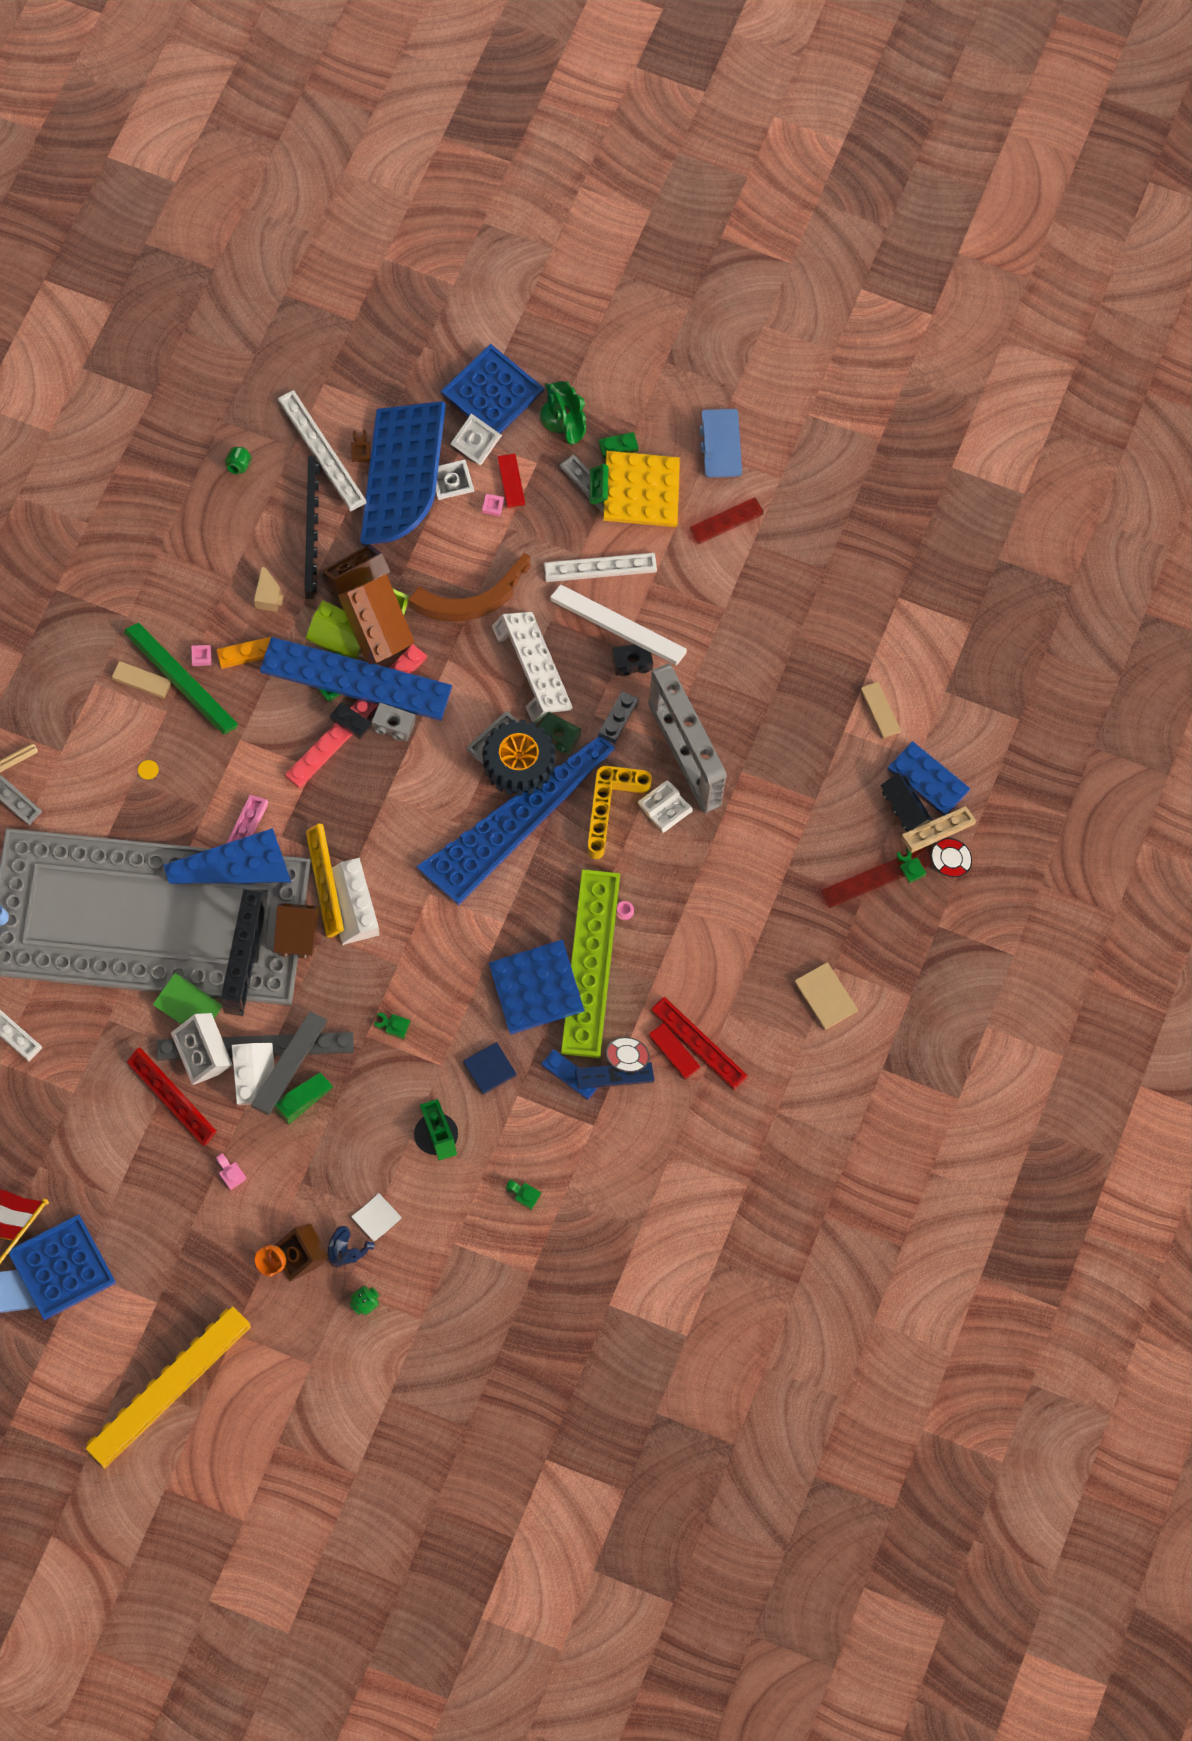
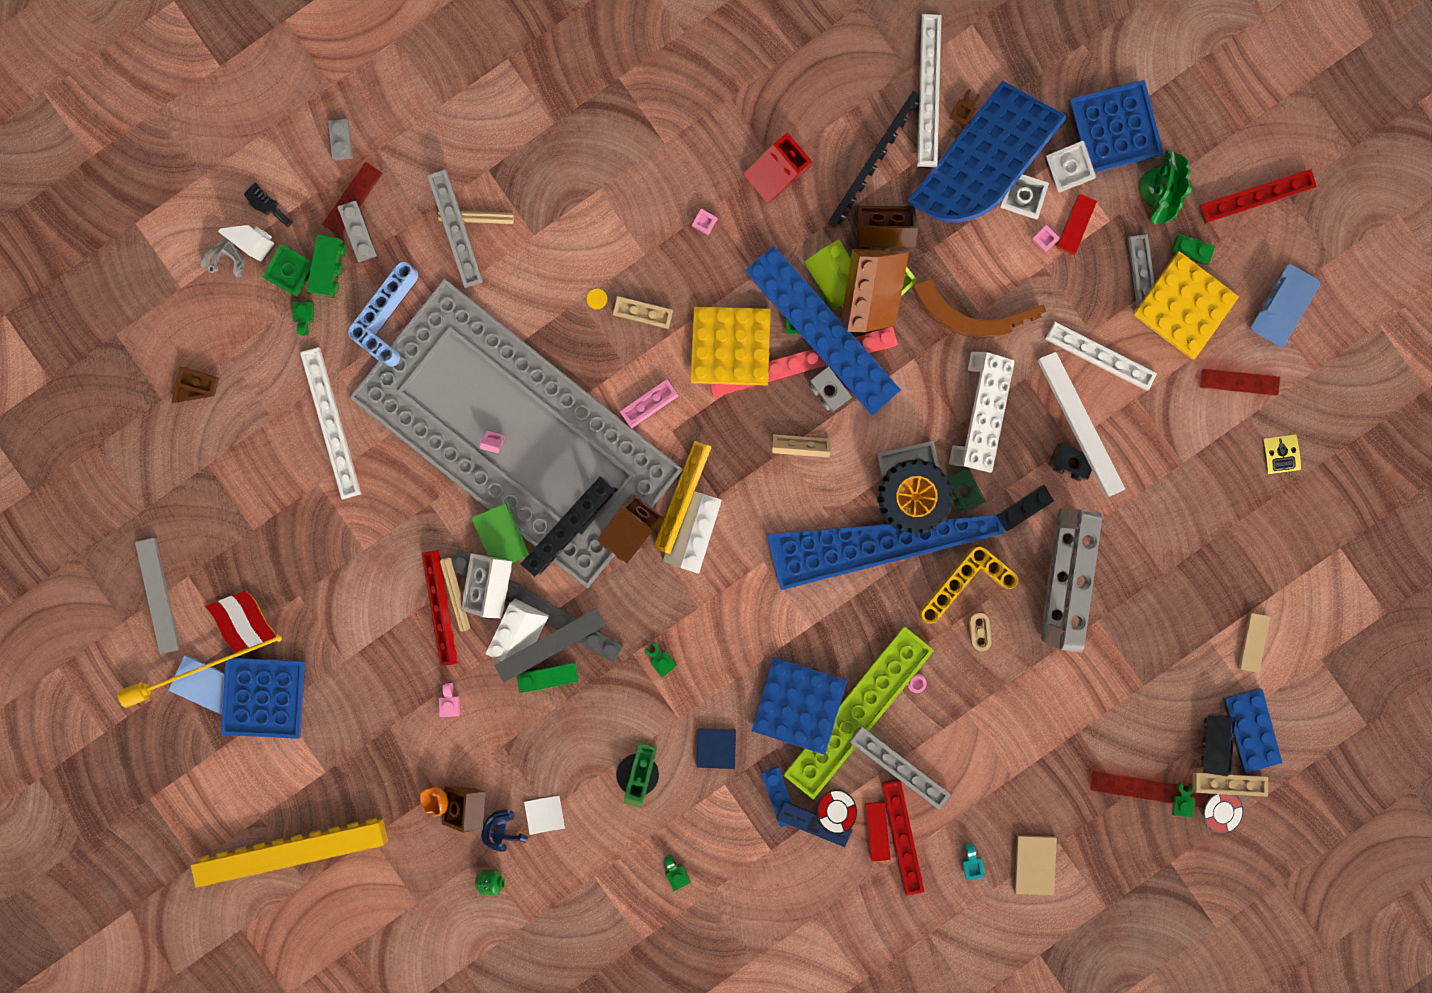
camera: 35 degrees right, 20 degrees up
tan tile [112,661,172,699] -> none
green tile [124,622,238,735] -> none
blue wing [163,828,292,884] -> none
light orange plate [217,636,272,669] -> none
green head [225,447,252,474] -> none
tan slope [254,567,284,612] -> none
black plate [330,702,372,739] -> none
green plate [589,464,609,505] -> none
white slope [638,780,693,833] -> none
none -> tan axle [440,557,470,631]
none -> bright pink plate [480,430,505,454]
none -> tan plate [613,296,673,329]
none -> yellow plate [691,307,771,385]
none -> red slope [743,132,813,204]
none -> tan plate [772,434,831,458]
none -> light grey plate [849,725,951,810]
none -> teal plate [962,843,985,881]
none -> tan plate [969,612,991,651]
none -> red plate [1199,169,1317,224]
none -> light yellow sticker [1263,435,1301,474]

